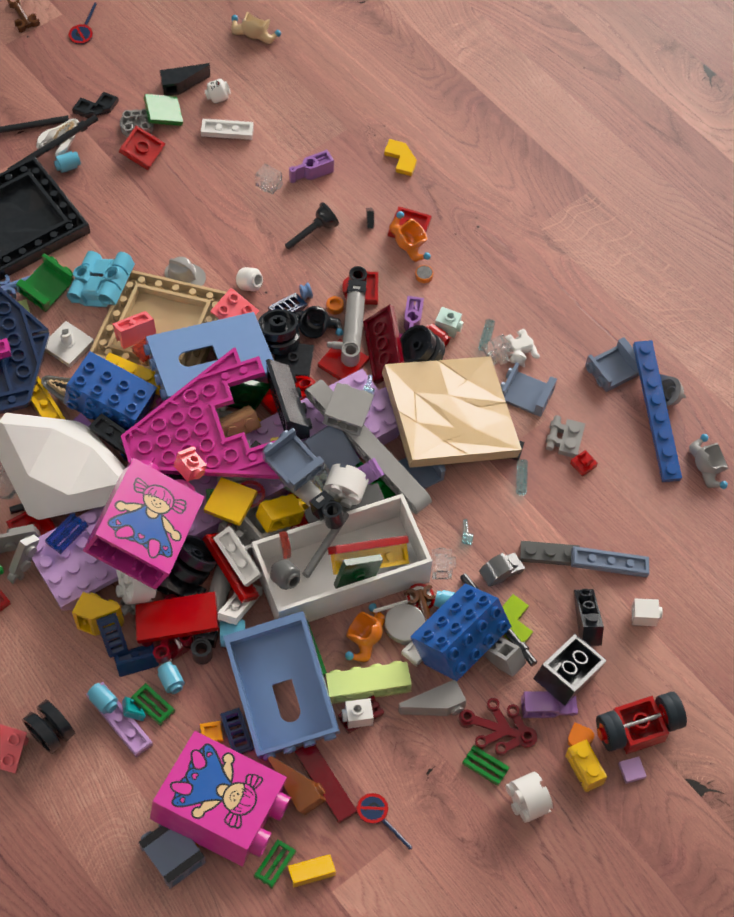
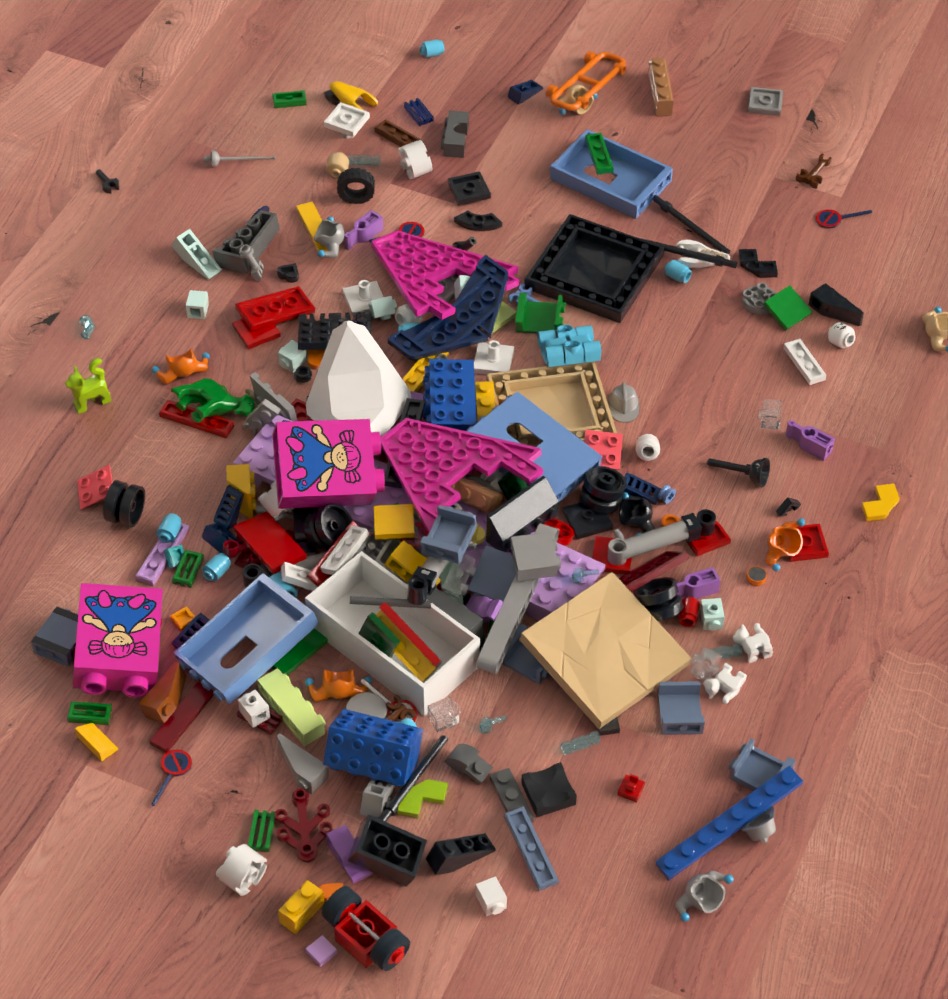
camera: 65 degrees right, 10 degrees down
coral hinge [112,311,156,349] -> none
red tile [119,125,166,170] -> none
coral brick [173,446,207,482] -> none
dark grey head [270,559,300,590] -> none
clear red tile [279,531,291,559] -> none
white brick [323,464,369,508] -> none
light grey plate [546,415,585,458] -> none
none -> black brick [521,762,577,817]
none -> white animal [733,623,773,663]

